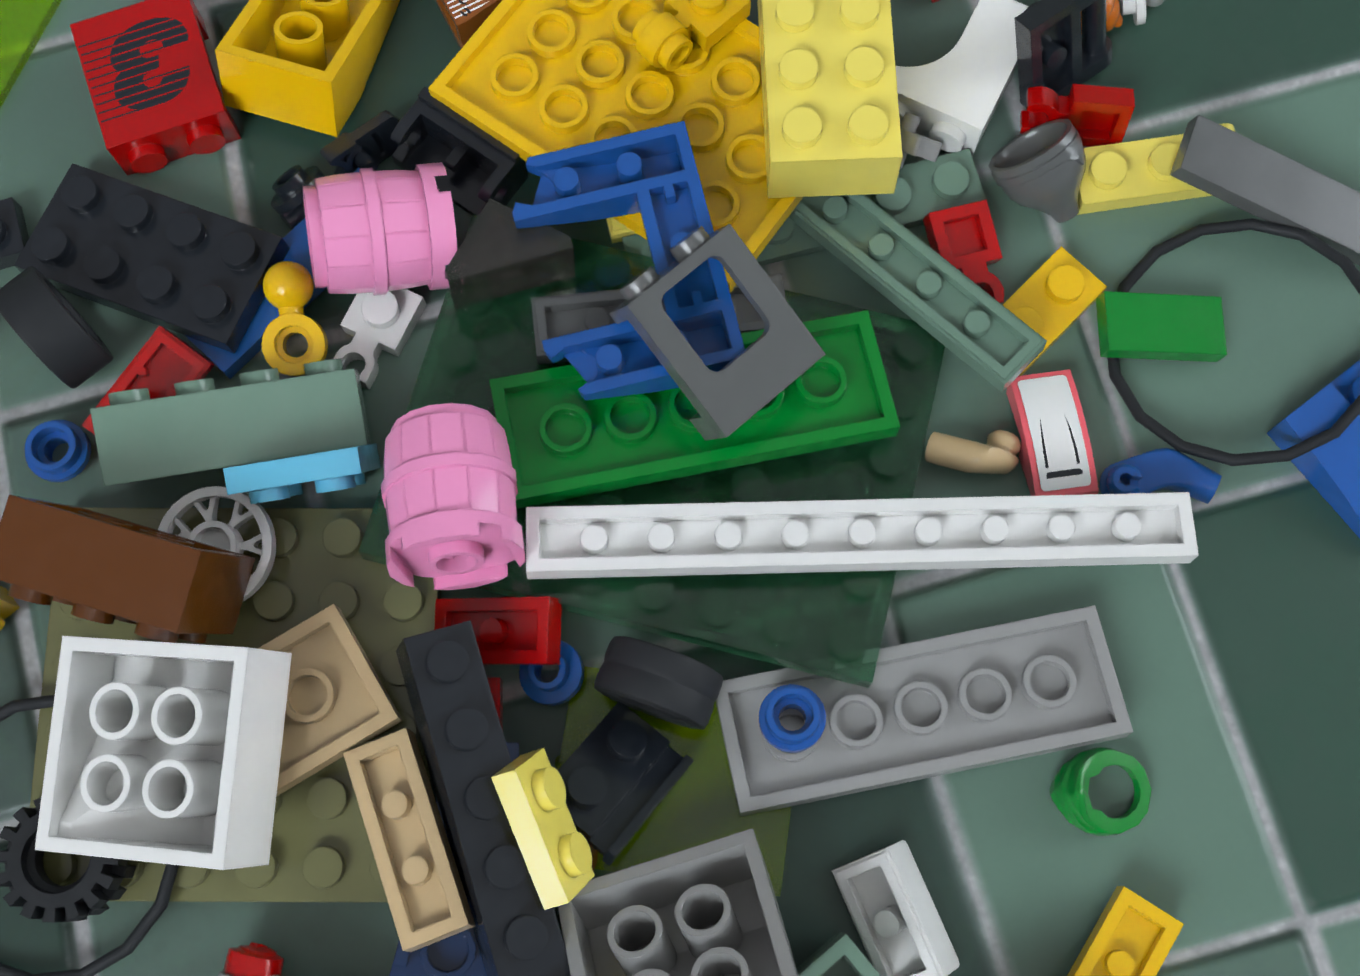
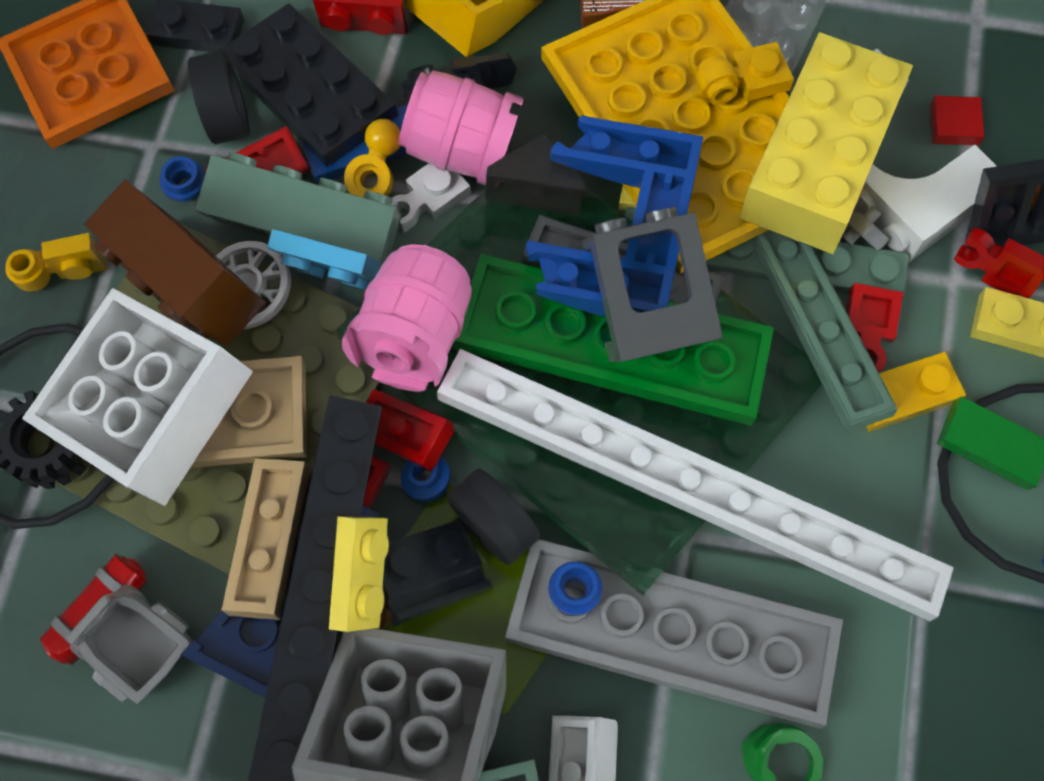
camera: 30 degrees right, 5 degrees down
black hinge [390,87,528,226] -> none
tan arm [925,430,1021,475] -> none
dark grey helmet [988,119,1086,223] -> none
white slope [1006,369,1099,496] -> none
blue arm [1099,448,1222,504] -> none

